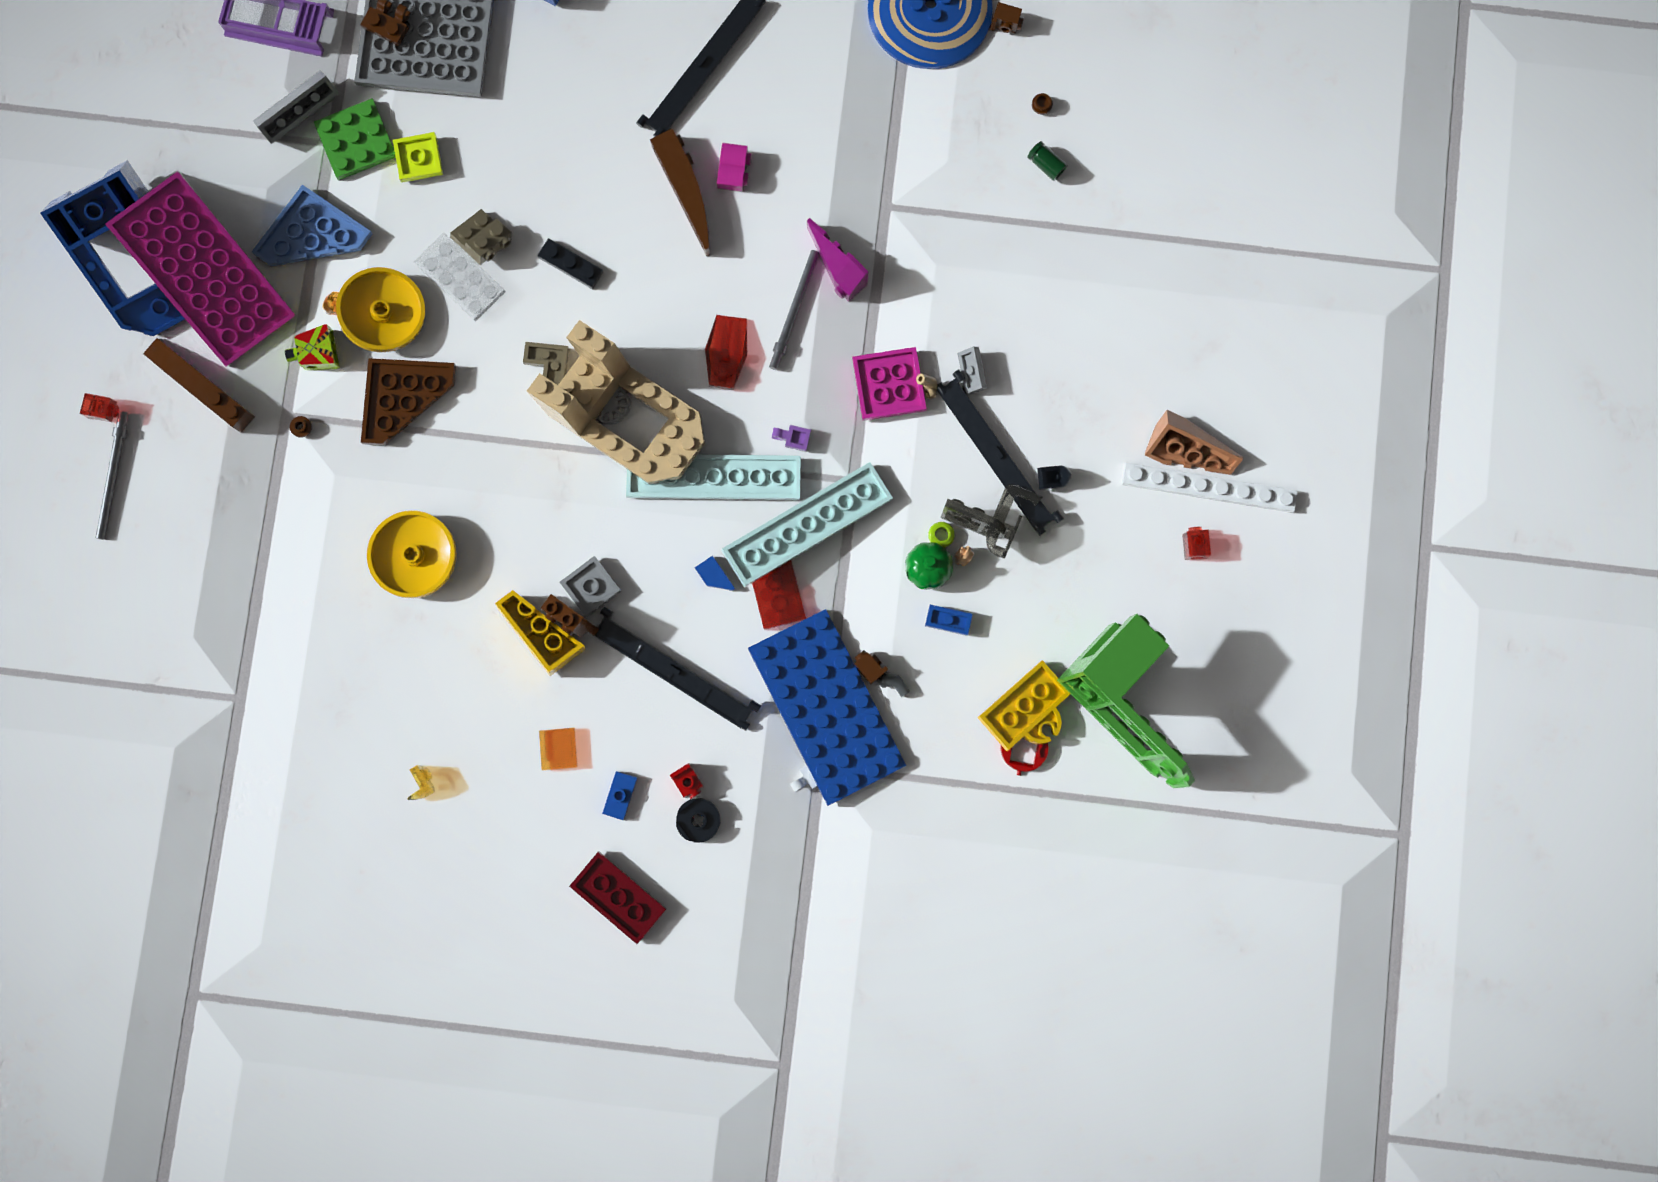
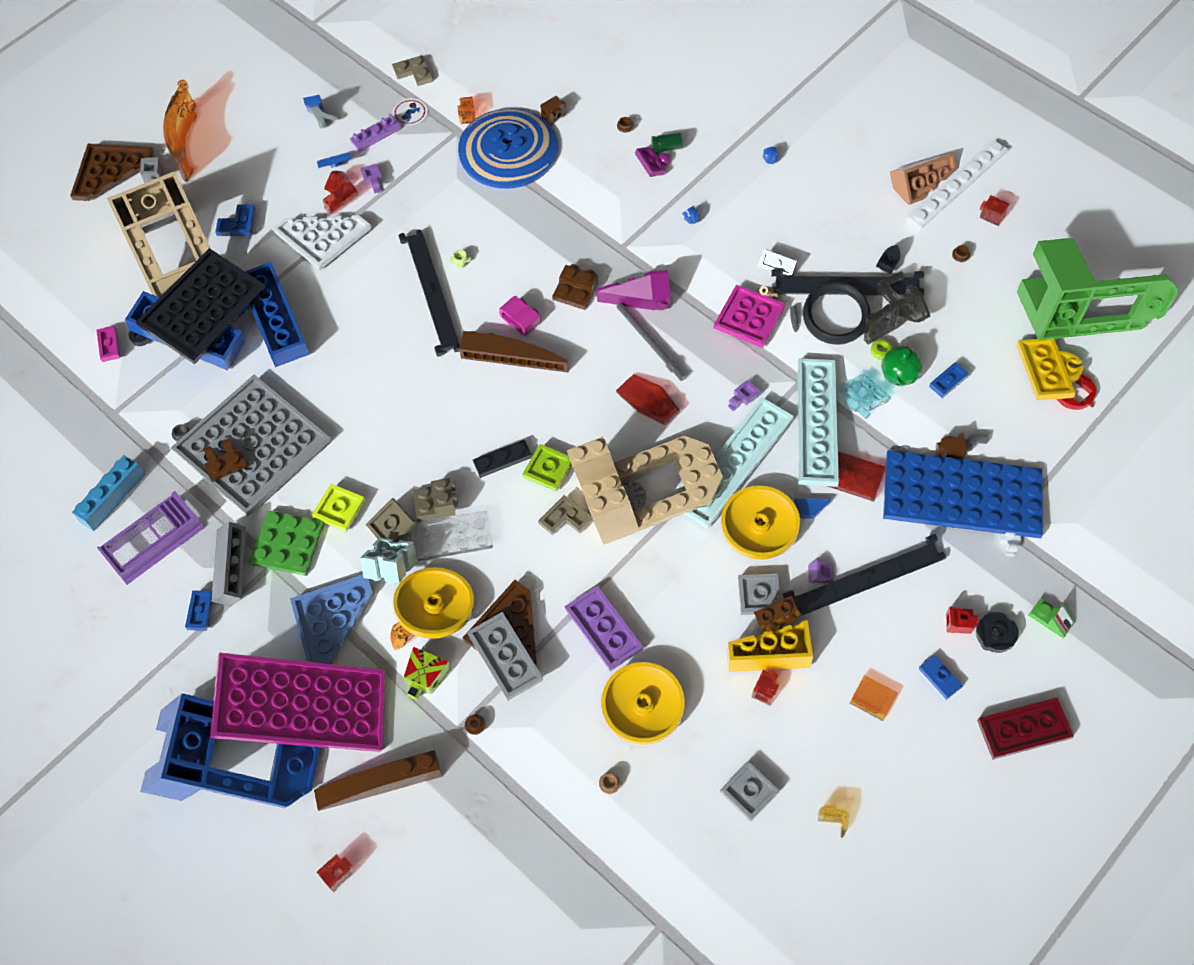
camera: 50 degrees left, 20 degrees down
flat silver bar [95,411,128,540] -> none
light nougat plate [954,546,974,567] -> none
none -> blue plate [185,590,212,631]
none -> light aqua brick [360,538,417,585]
none -> dark tan tile [365,498,418,543]
none -> yellowish green plate [450,250,471,268]
none -> light grey plate [467,612,543,701]
none -> lime plate [522,444,572,492]
none -> reddish brown plate [552,264,599,310]
none -> medium lavender plate [564,585,643,671]
none -> medium nougat plate [599,773,620,794]
none -> magenta plate [635,147,671,177]
none -> blue plate [682,206,700,224]
none -> light grey plate [719,761,780,822]
none -> yellow dish [721,486,800,560]
none -> clear red brick [752,669,779,706]
none -> blue plate [762,147,779,164]
none -> dark grey helmet [790,306,798,332]
none -> black tyre [803,282,871,345]
none -> medium lavender slope [808,560,834,583]
none -> clear light blue plate [839,373,891,419]
none -> reddish brown plate [952,245,970,262]
none -> bright green slope [1028,598,1075,639]

